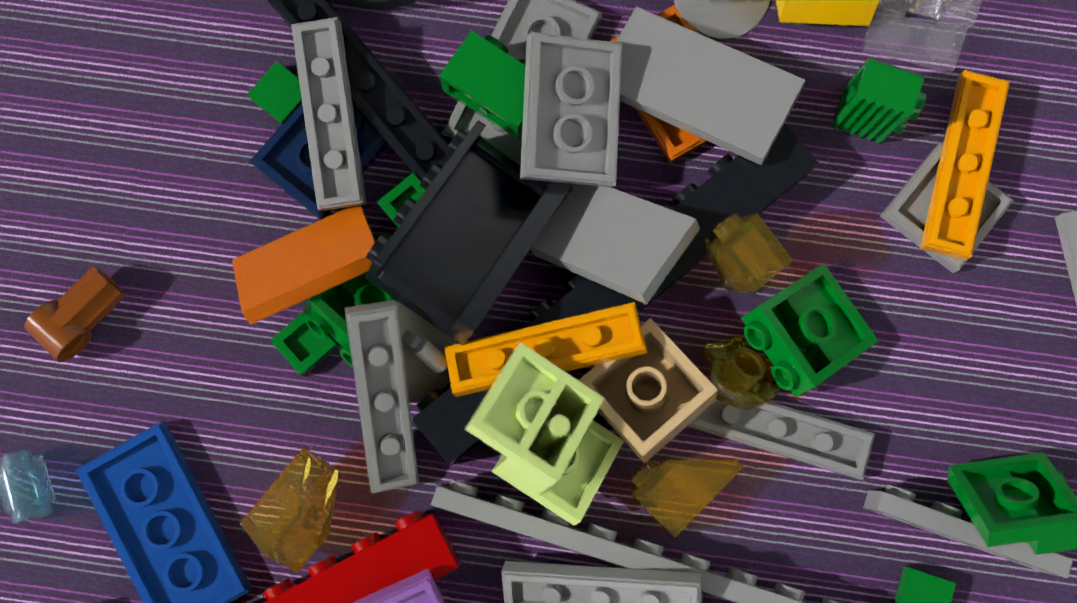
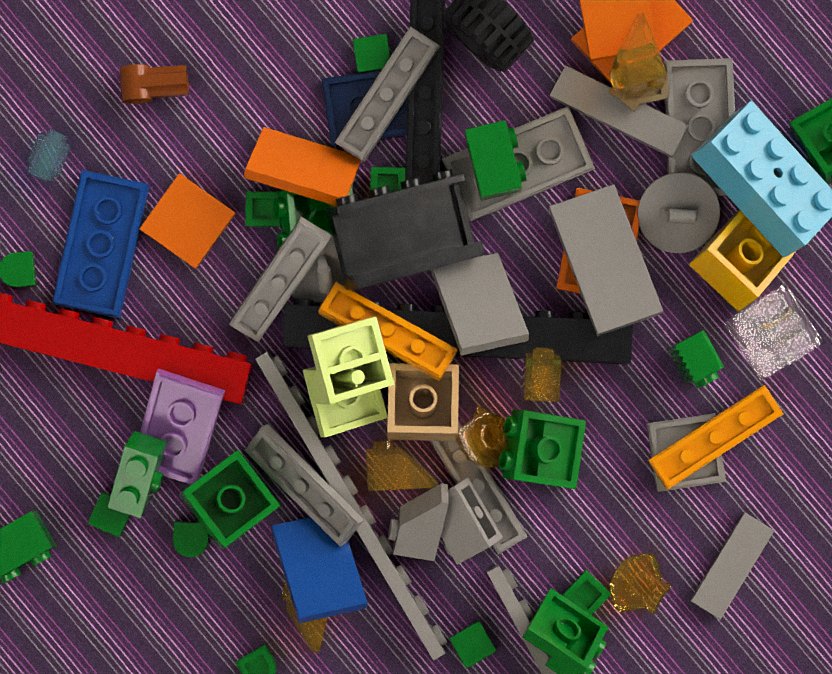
camera: 40 degrees right, 5 degrees up
clear yellow slope [240,447,339,573] -> none
light grey tile [520,32,622,187] -> none
none -> orange tile [139,173,236,269]
none -> light grey slope [388,483,449,561]
none -> light grey slope [441,478,503,565]
none -> green tile [562,569,611,615]
none -> clear yellow animal [610,553,672,614]

